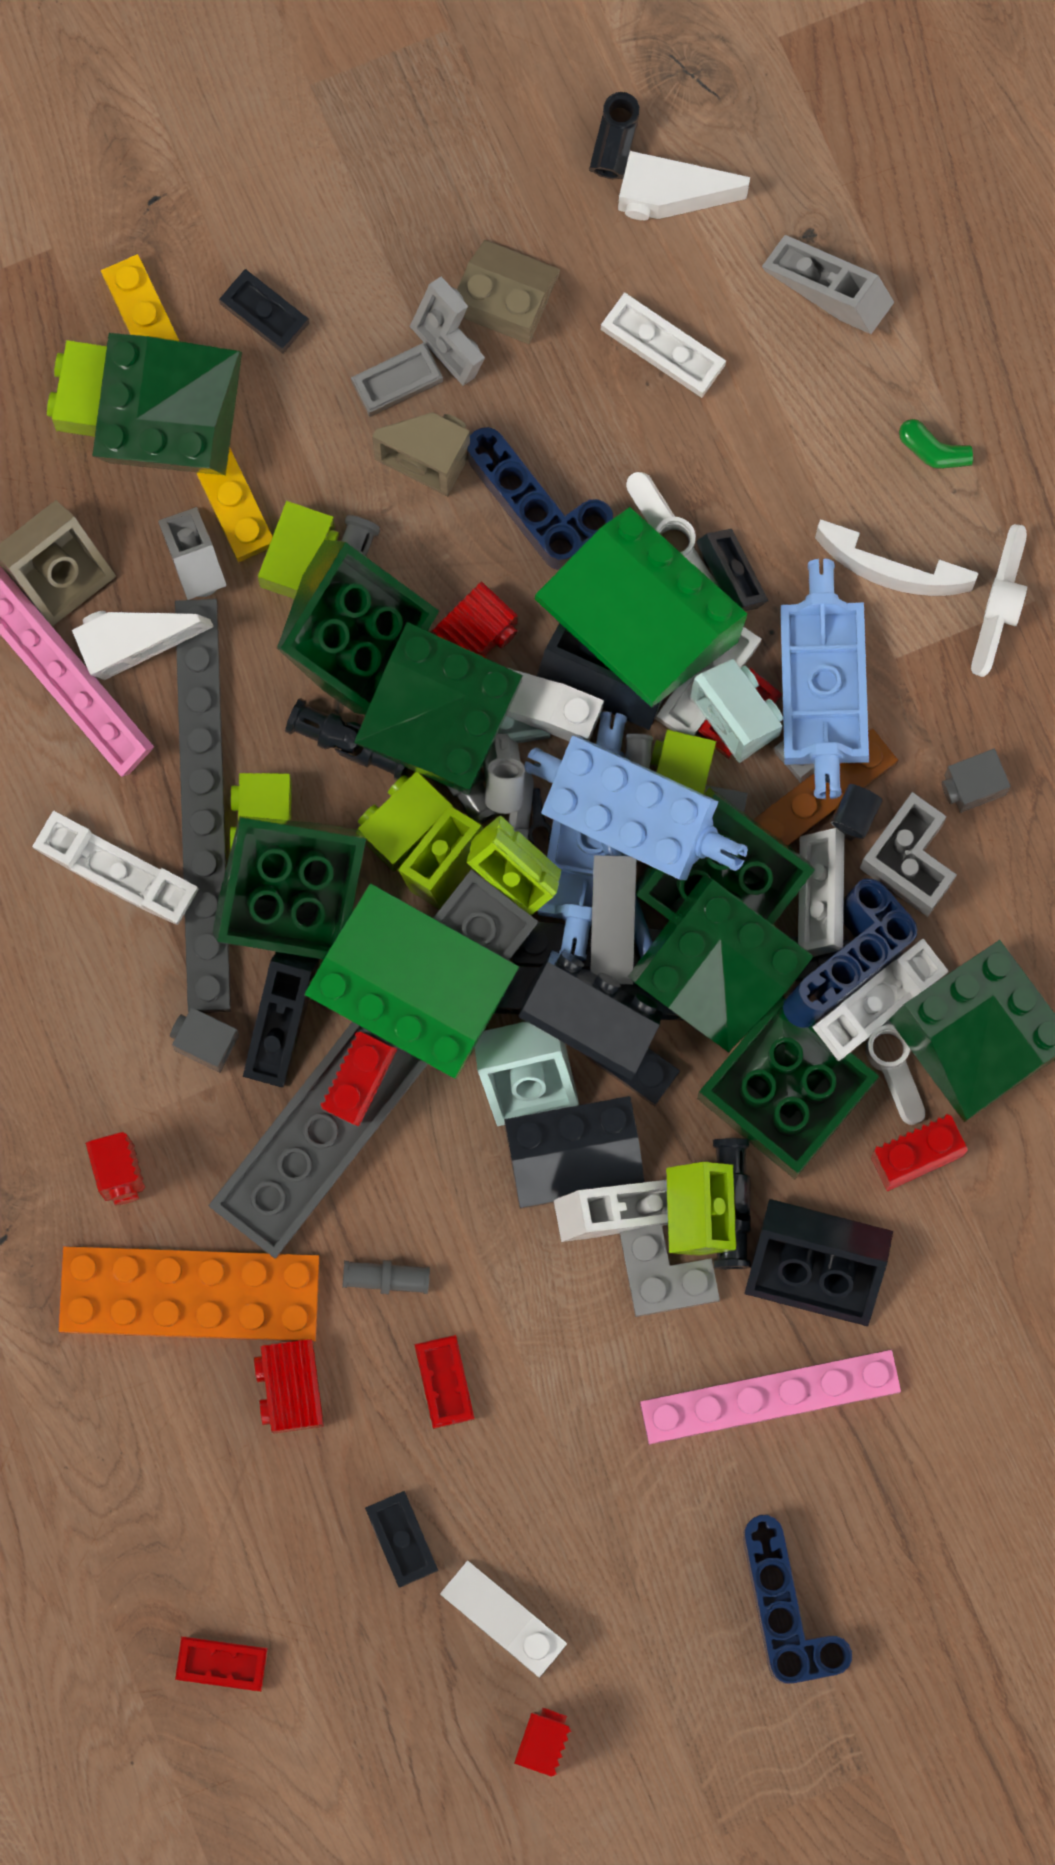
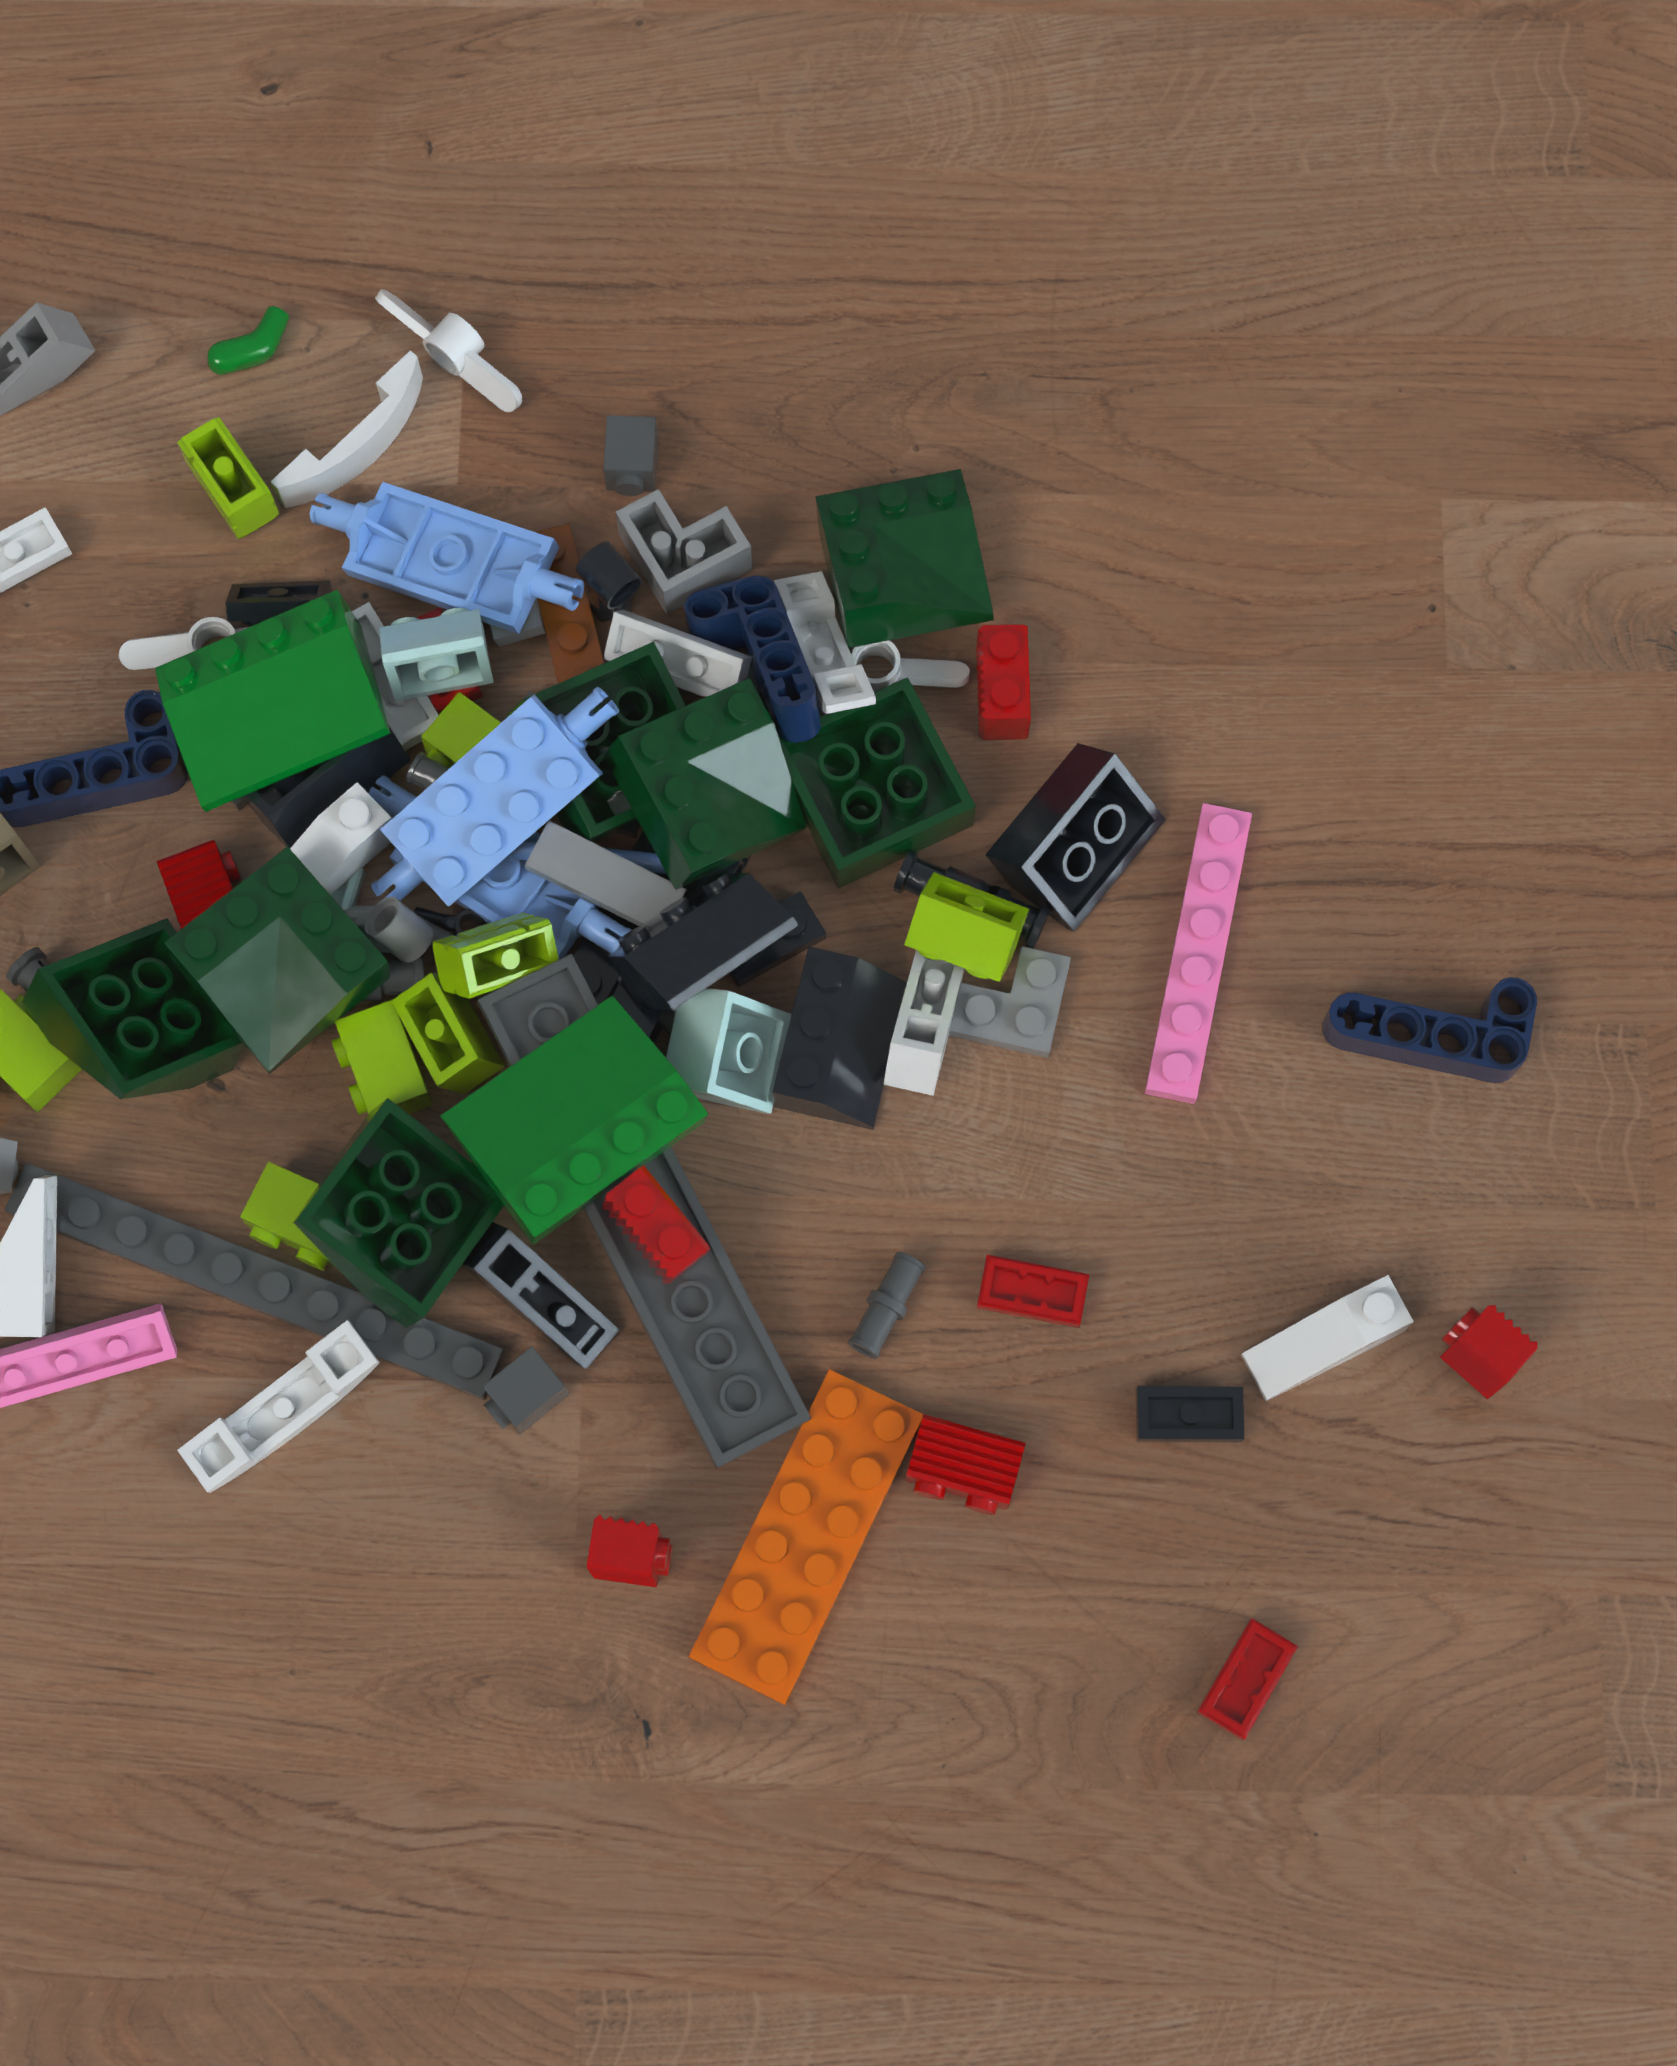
camera: 65 degrees left, 5 degrees down
black piece [285,698,408,781] -> none
none -> lime brick [177,417,279,539]

